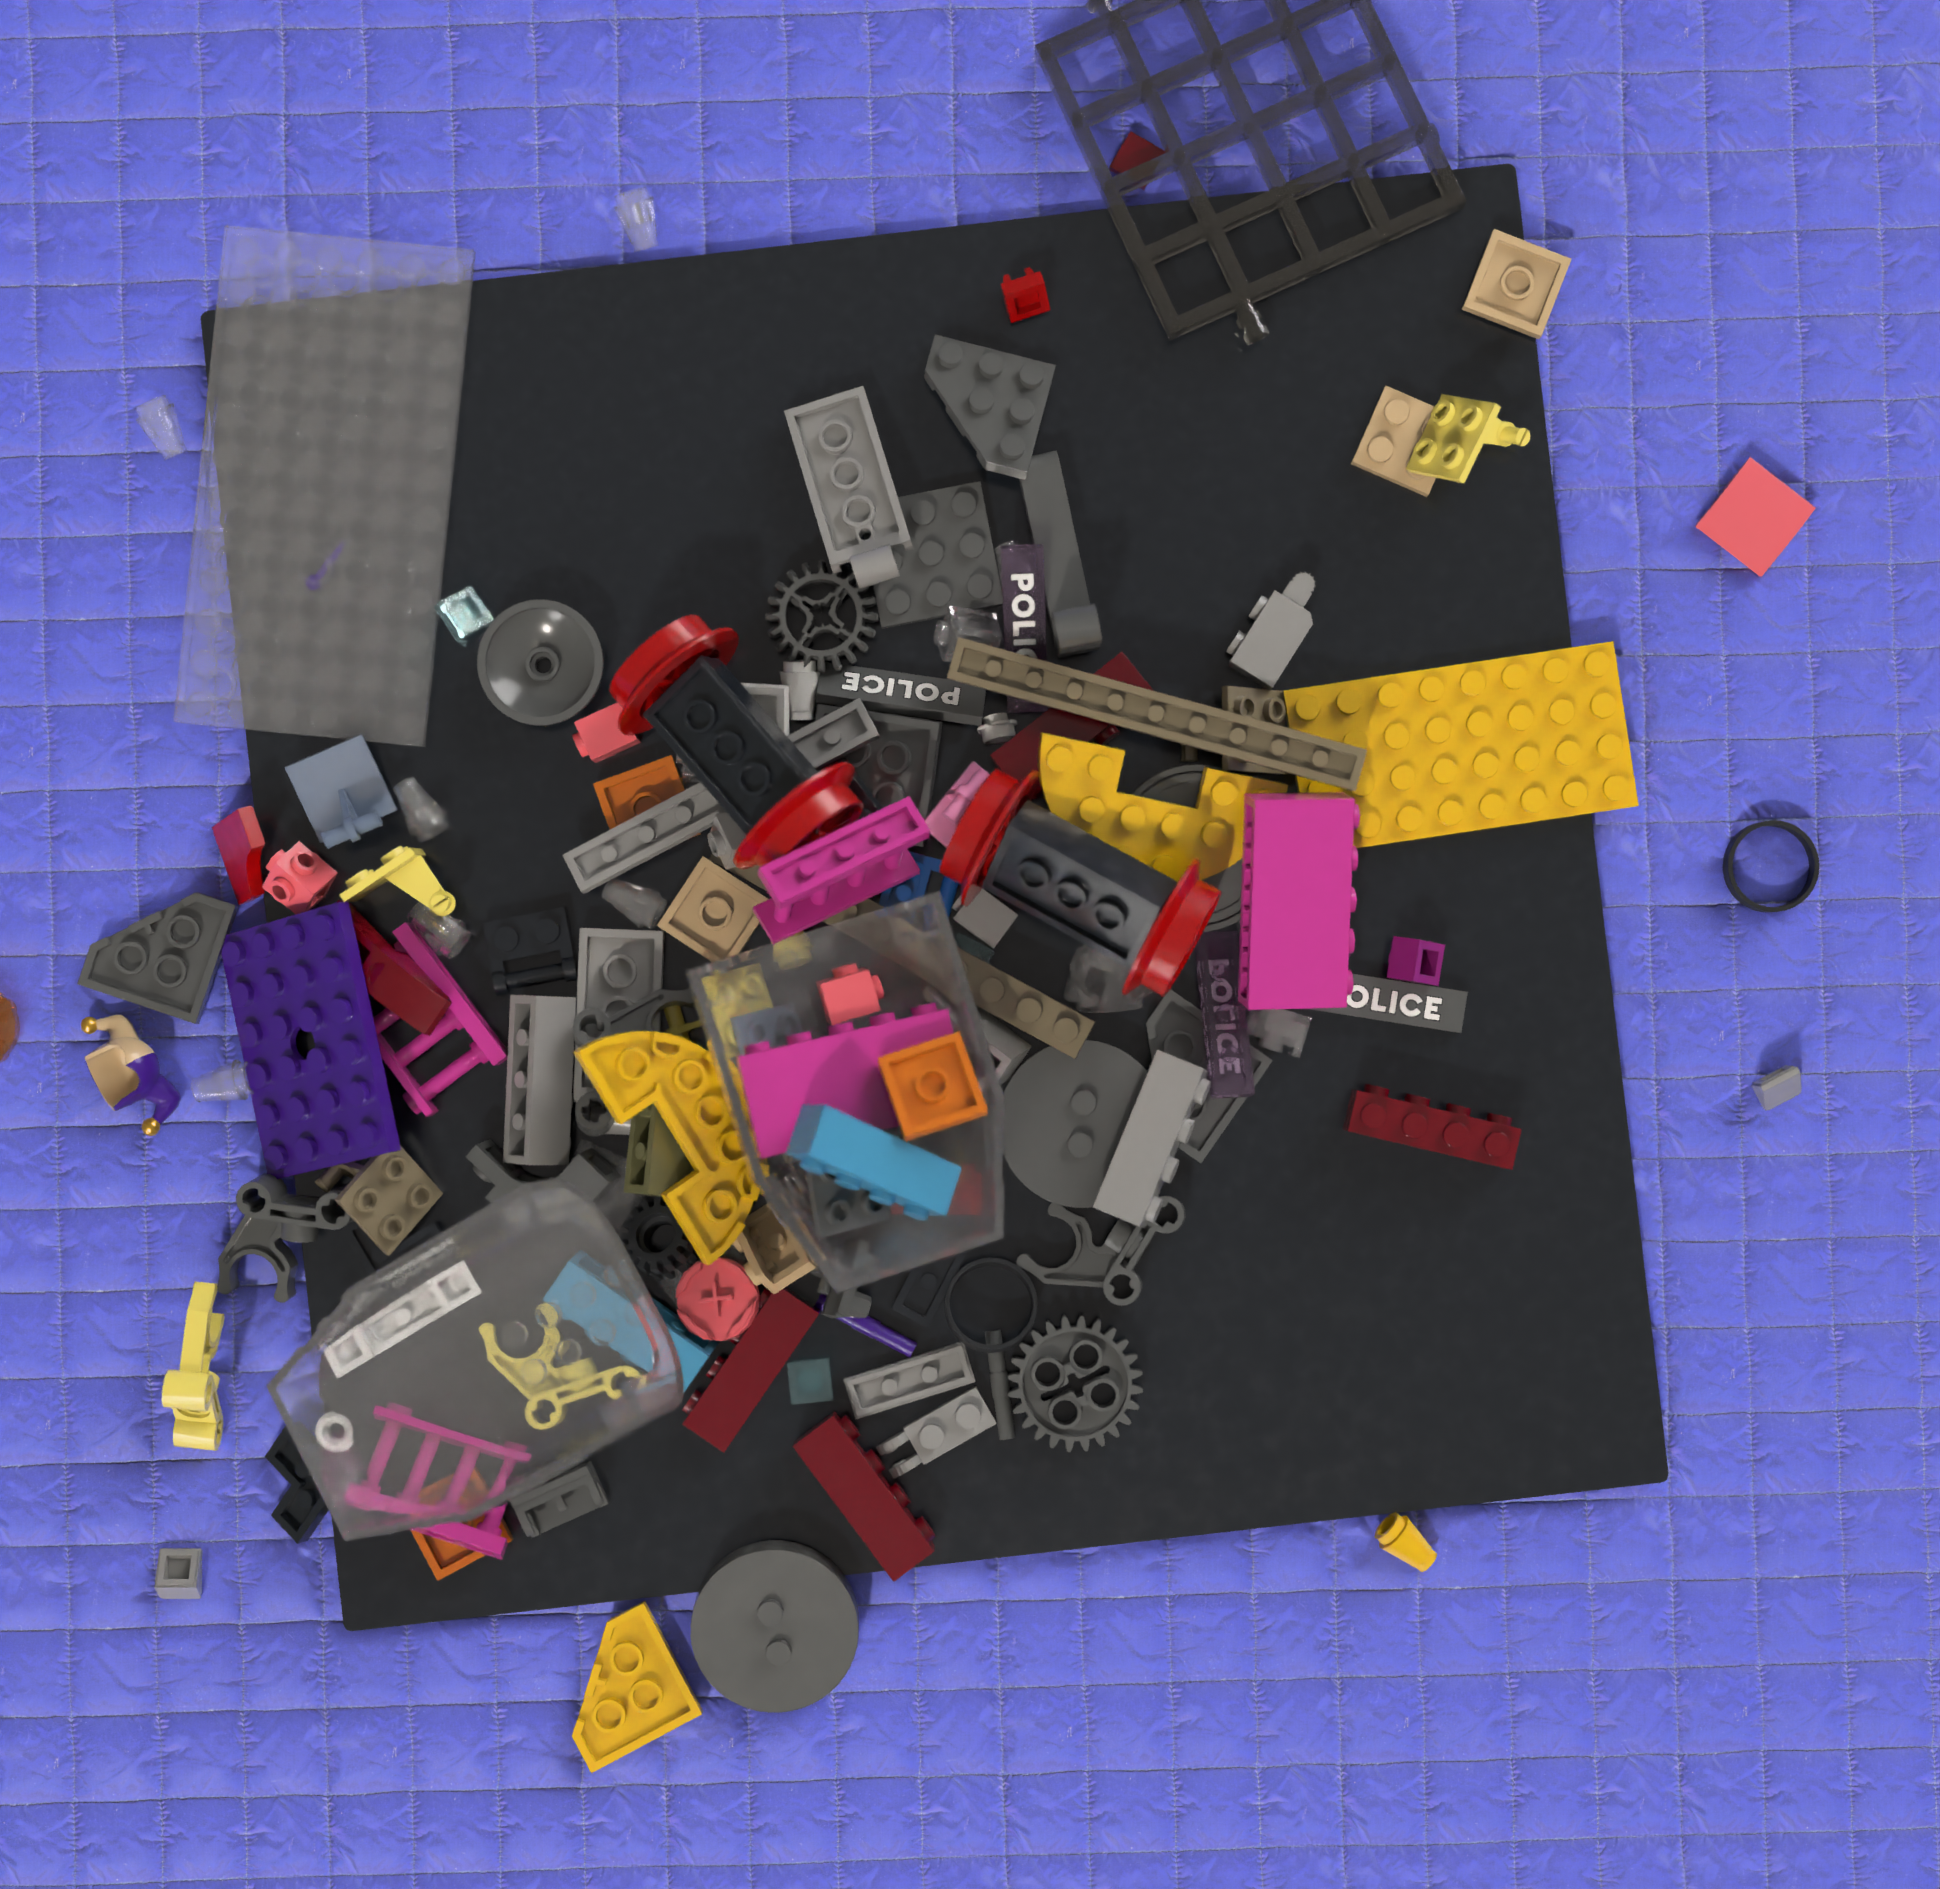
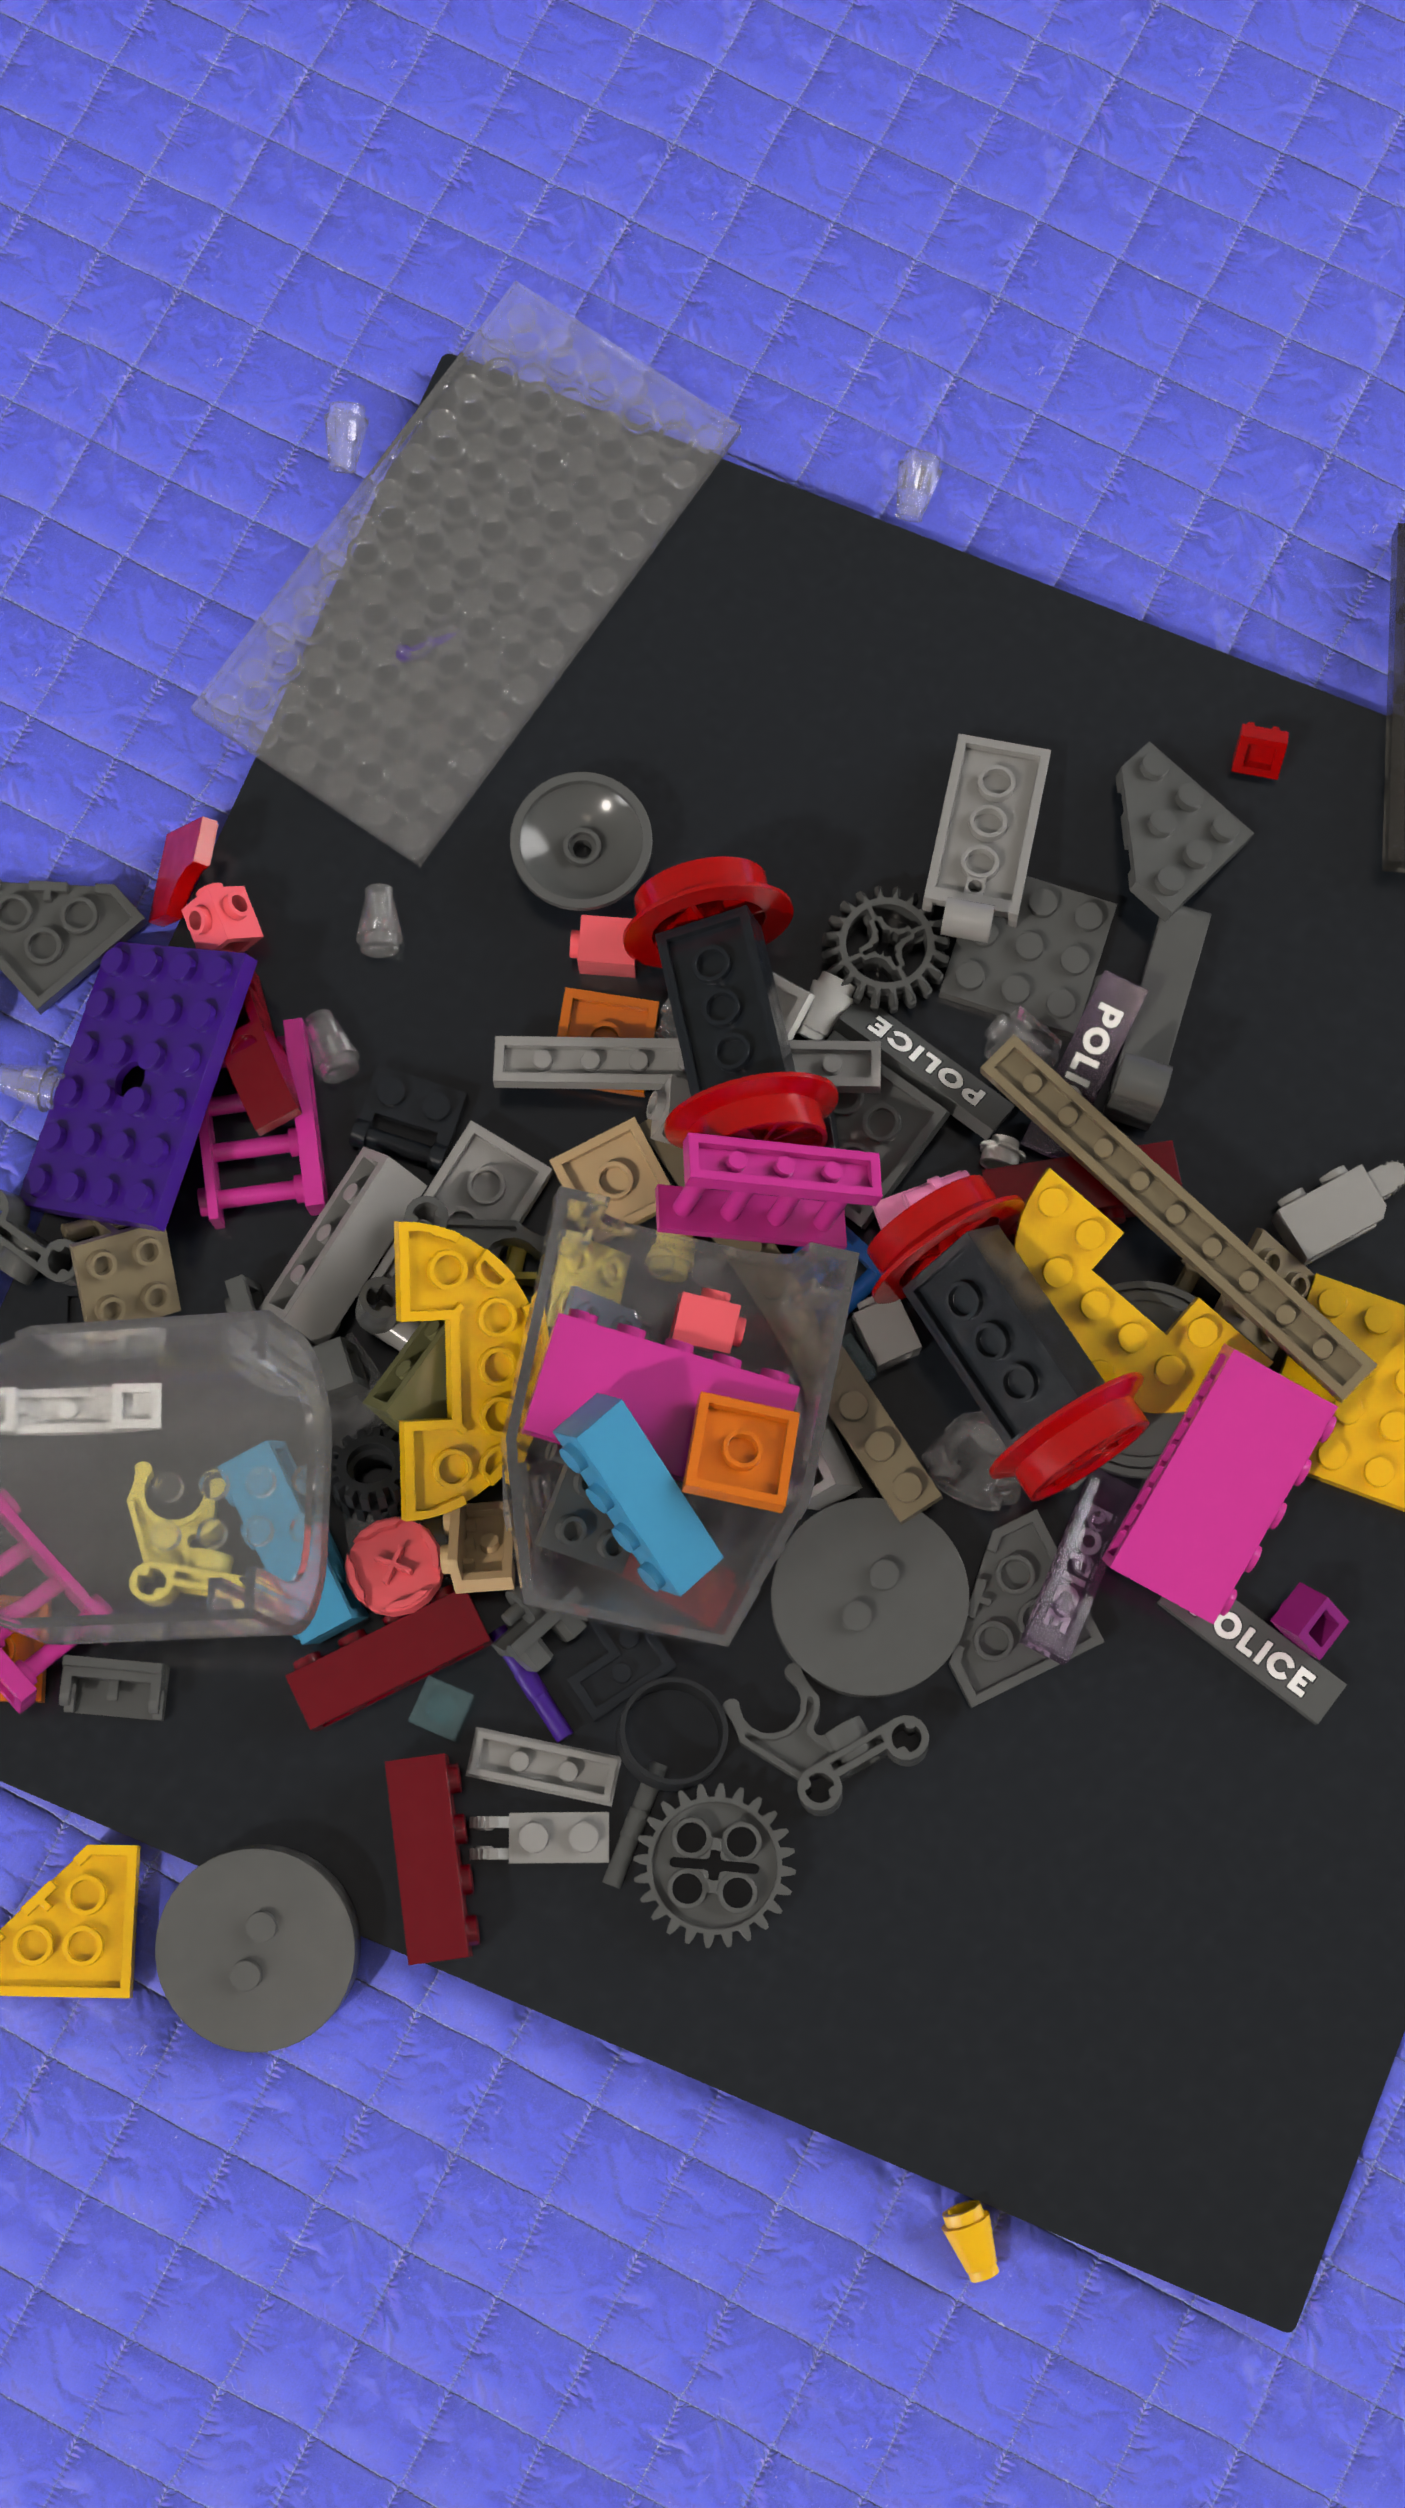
camera: 25 degrees right, 10 degrees down
sand blue plate [285,734,397,849] -> none
light yellow plate [340,845,456,916] -> none
clear light blue plate [434,585,494,642] -> none
clear cone [602,878,667,929] -> none
light grey brick [1093,1050,1211,1228] -> none
clear brick [1244,1009,1311,1058] -> none
dark red brick [1343,1084,1522,1170] -> none

